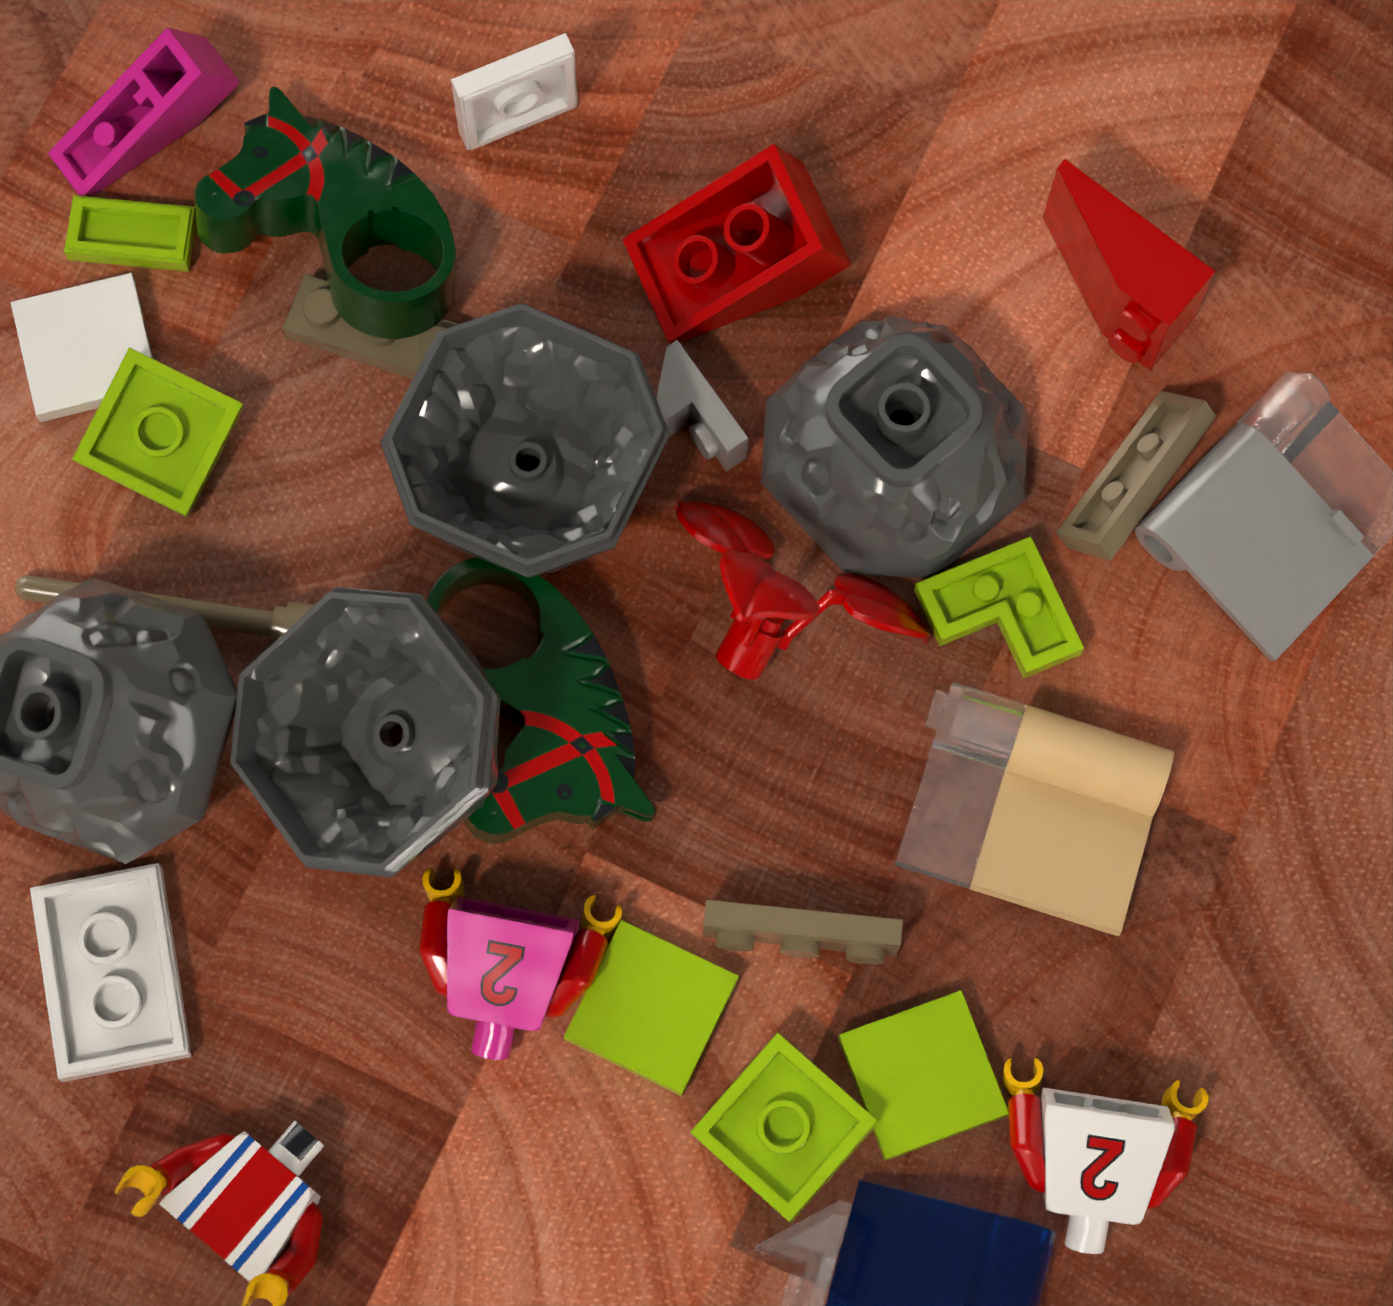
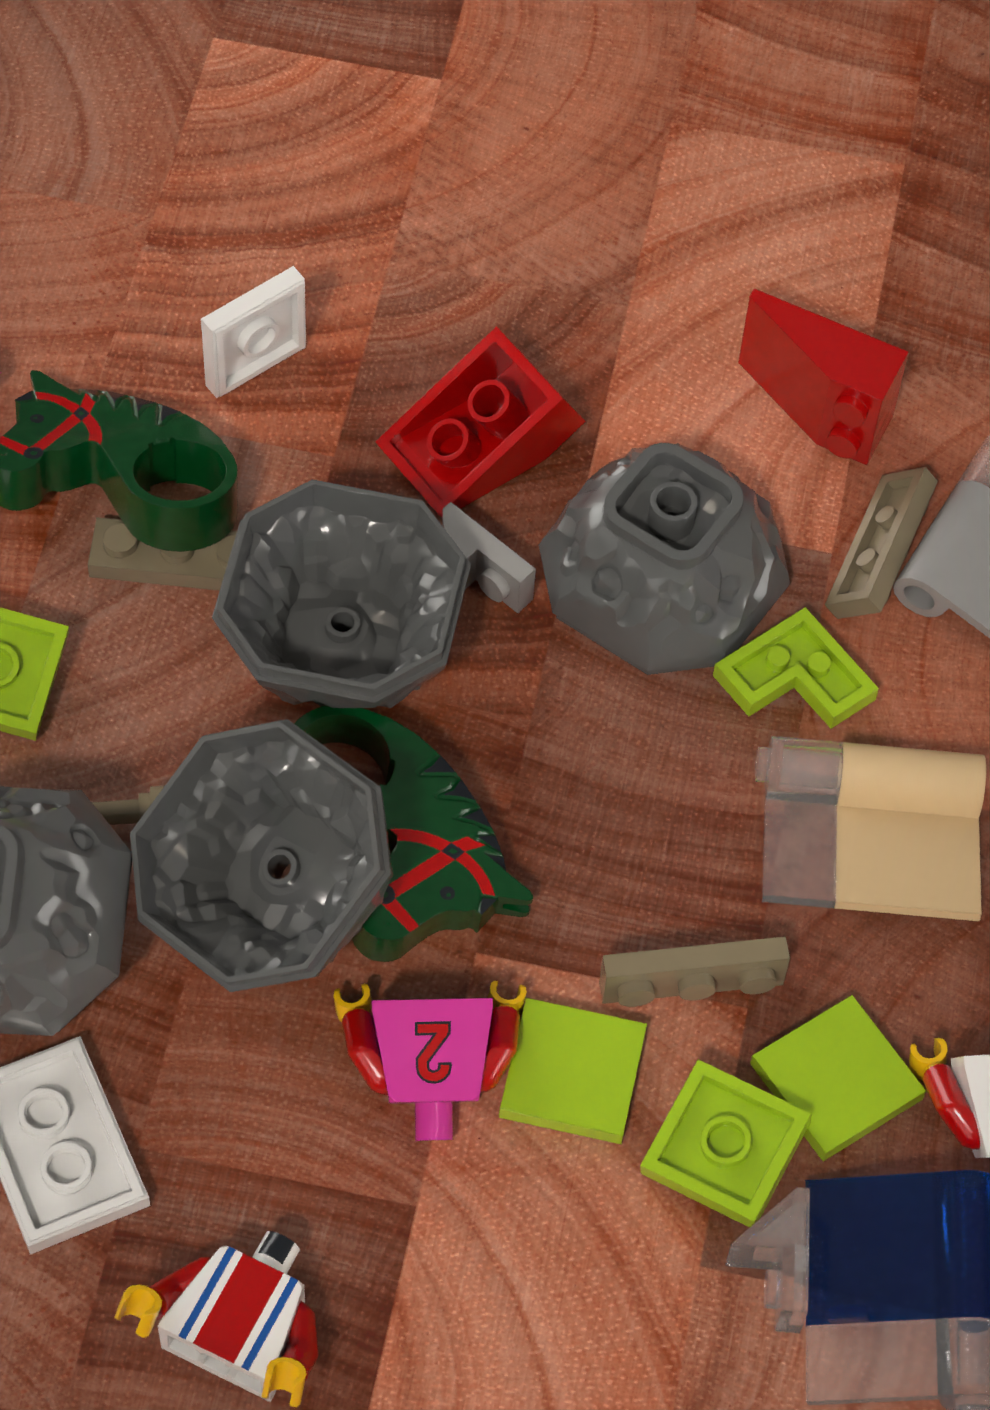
camera: 15 degrees left, 15 degrees down
red plant [673,501,931,680] -> none

